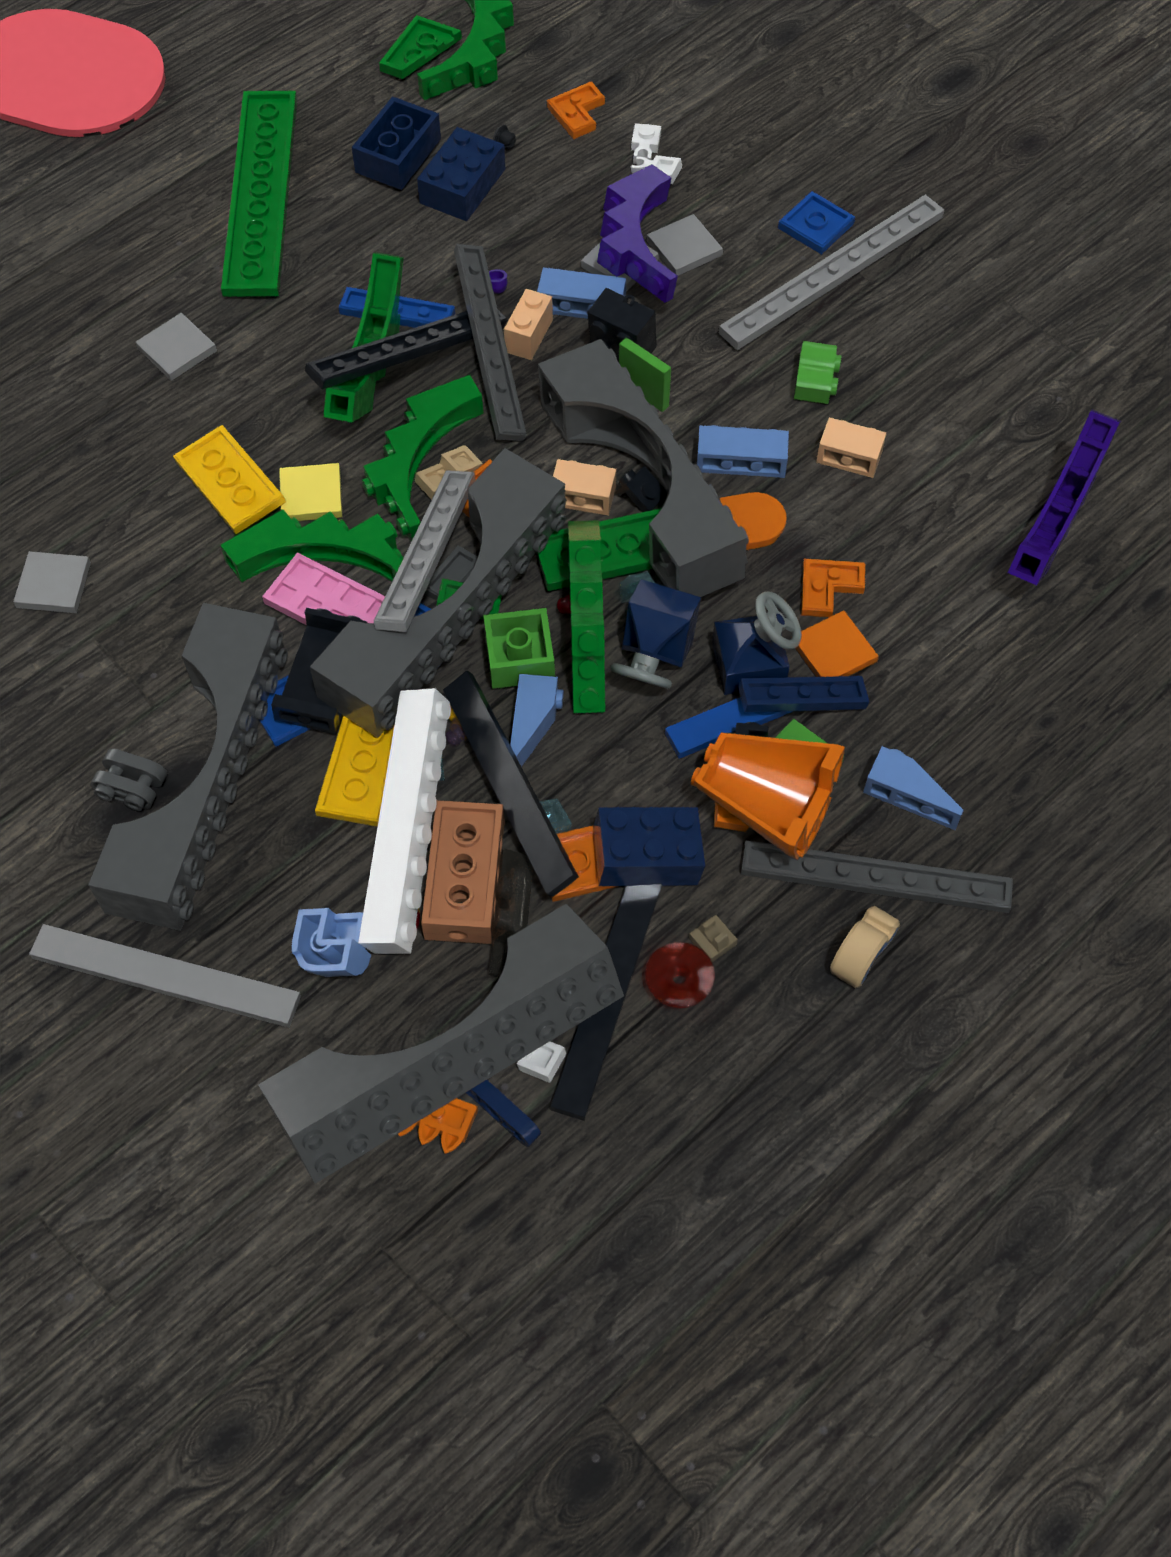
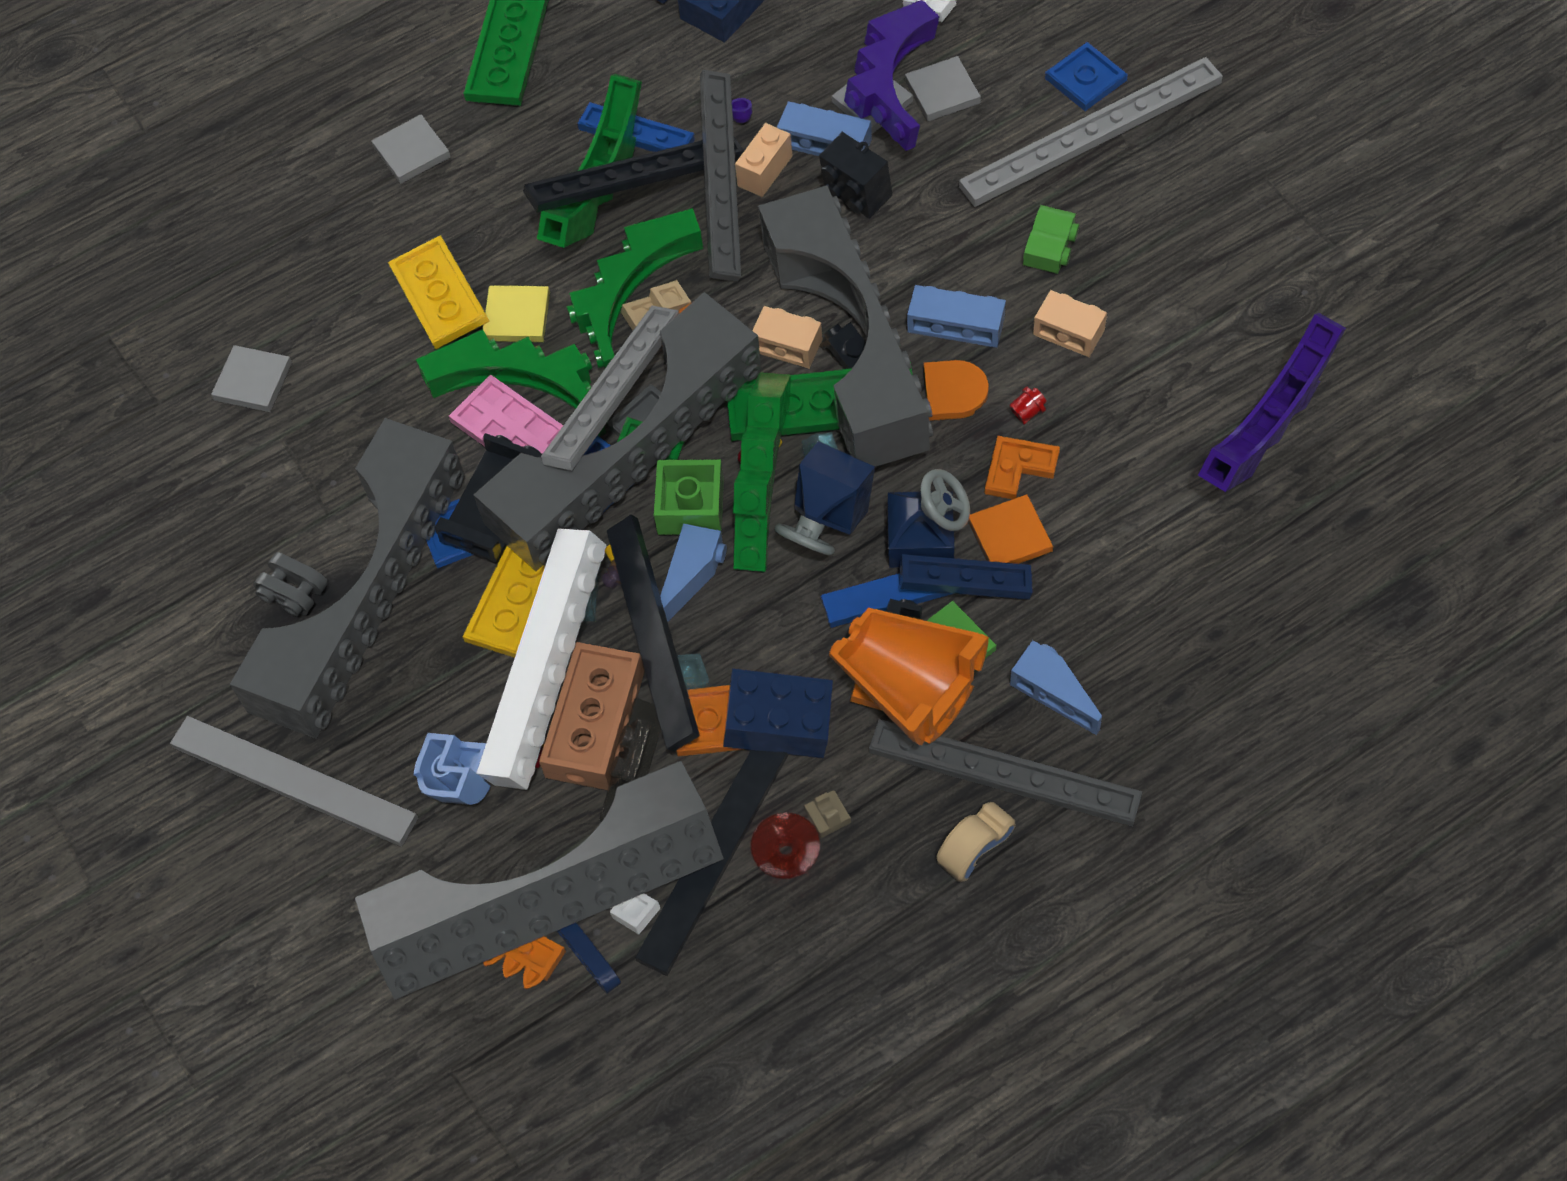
camera: 15 degrees right, 0 degrees up
bright green tile [619,338,671,412] -> none
none -> red hose [1009,387,1047,424]

